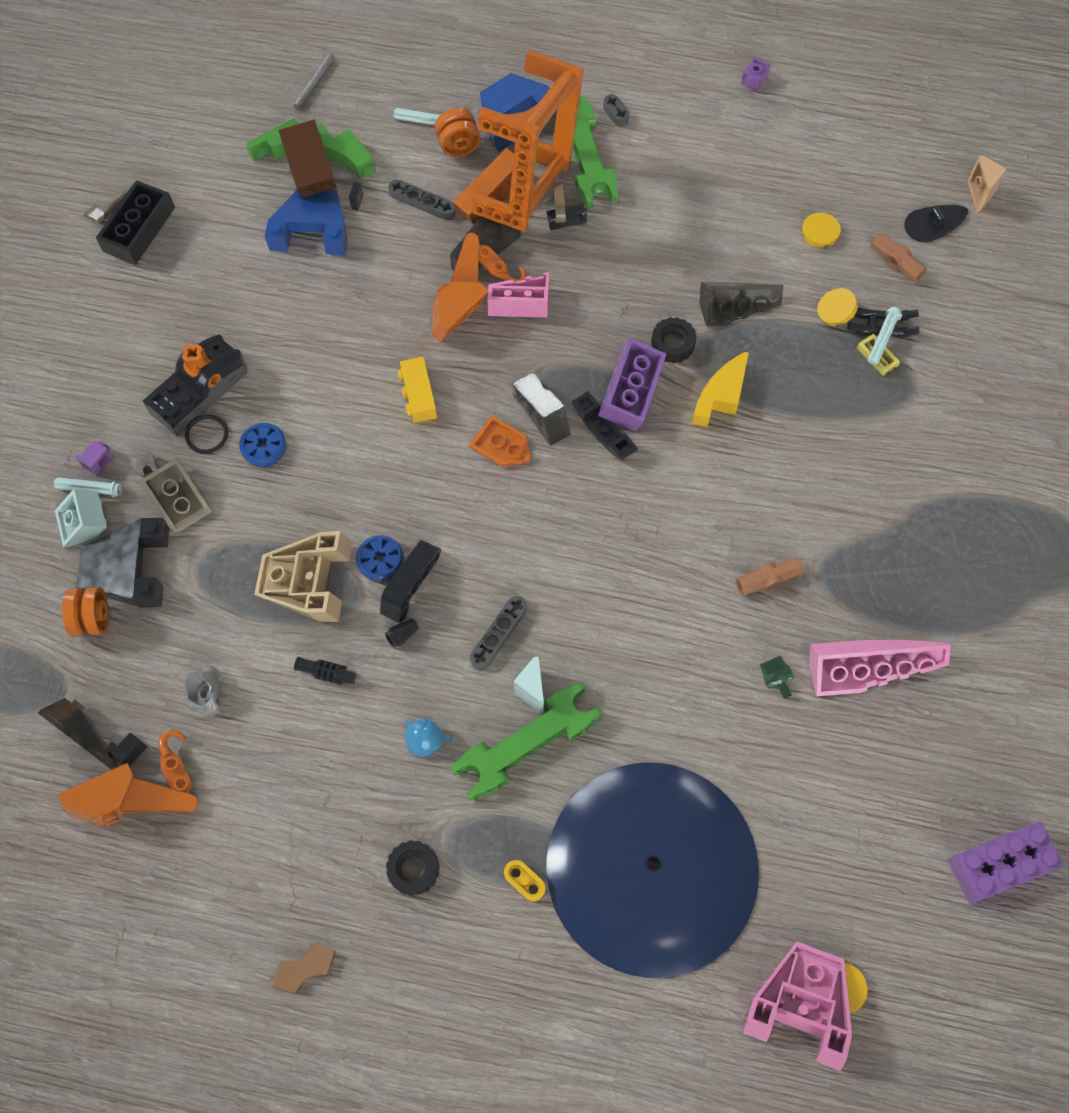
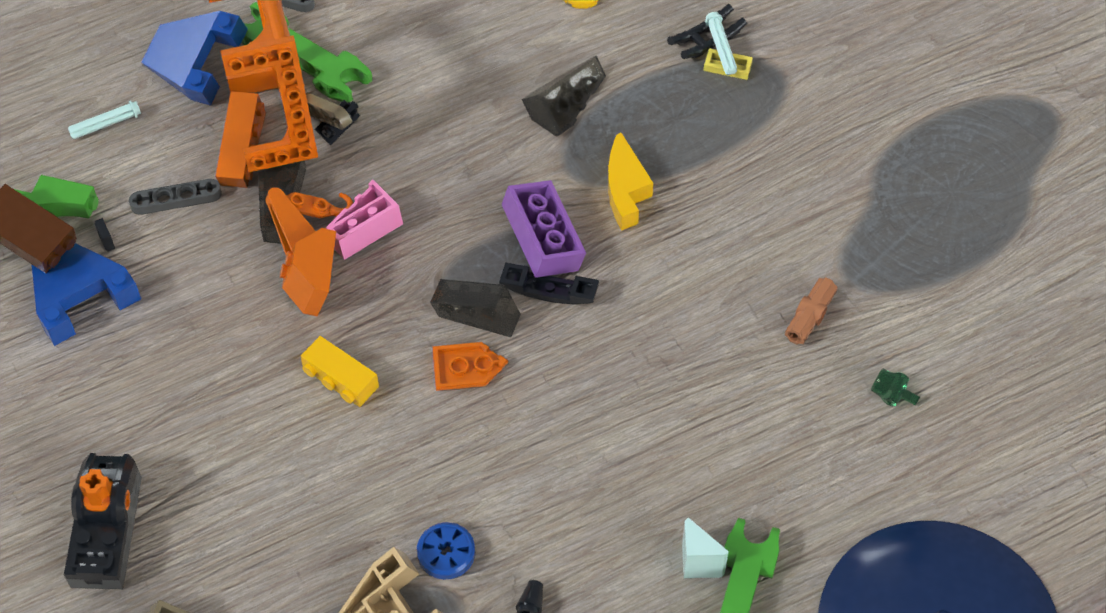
camera: 40 degrees left, 10 degrees down
black tyre [185,415,228,454] -> none
blue wheel [239,423,286,467] -> none
black beam [380,540,441,623] -> none
orange wheel [434,108,481,157] -> none
dark grey beam [470,596,527,670] -> none
black tyre [651,317,697,363] -> none
bright pink wedge [809,640,951,696] -> none
yellow tile [817,288,858,326] -> none

